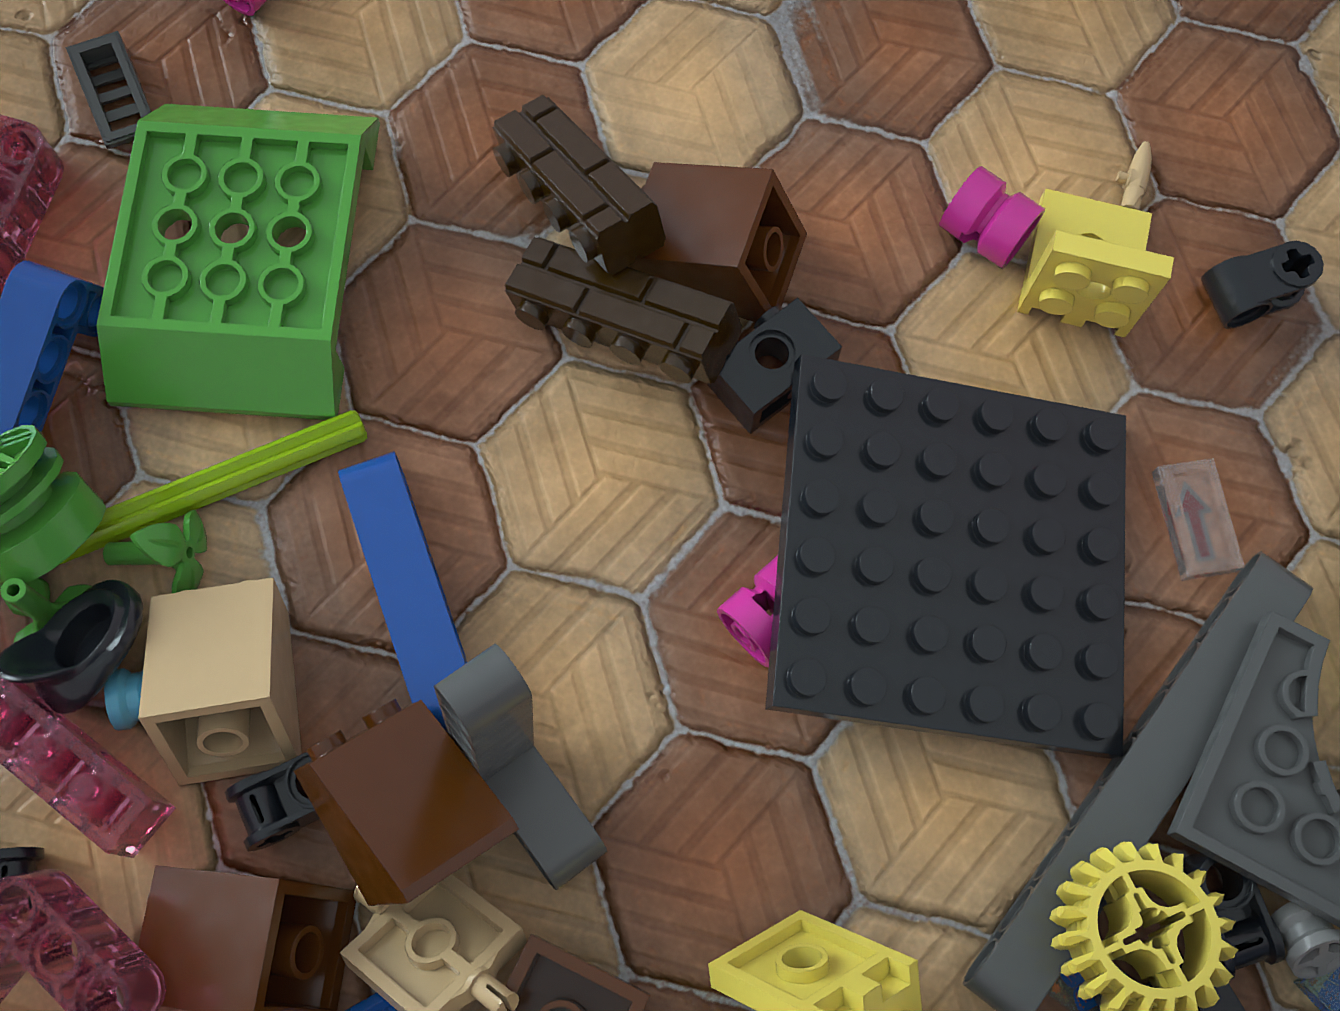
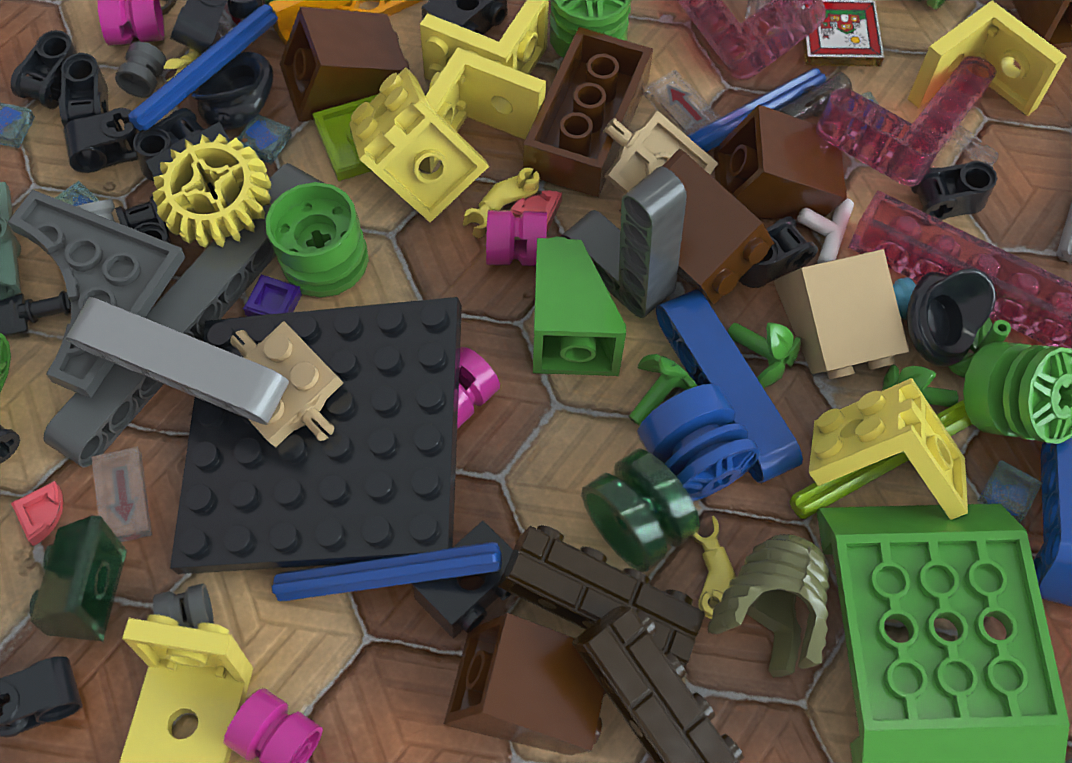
camera: 175 degrees right, 10 degrees down
none -> coral tile [11,481,63,546]
none -> clear green slope [29,515,127,642]
none -> light grey beam [66,297,289,425]
none -> dark grey wheel [153,583,214,629]
none -> tan plate [230,321,343,447]
none -> dark purple tile [243,274,302,317]
none -> bright green wheel [265,182,369,298]
none -> blue axle [272,542,502,602]
none -> light yellow arm [463,168,540,238]
none -> dark pink wheel [486,210,547,266]
none -> coral tile [510,190,562,232]
none -> bright green slope [533,237,626,376]
none -> clear green wheel [581,448,700,572]
none -> bright green plant [628,354,697,426]
none -> blue wheel [637,384,760,504]
none -> light yellow arm [691,516,736,619]
none -> olive hair [708,534,830,678]
none -> bright green plant [728,322,801,388]
none -> white piece [797,198,854,264]
none -> light yellow bracket [808,378,968,520]
none -> clear light blue tile [977,460,1043,523]

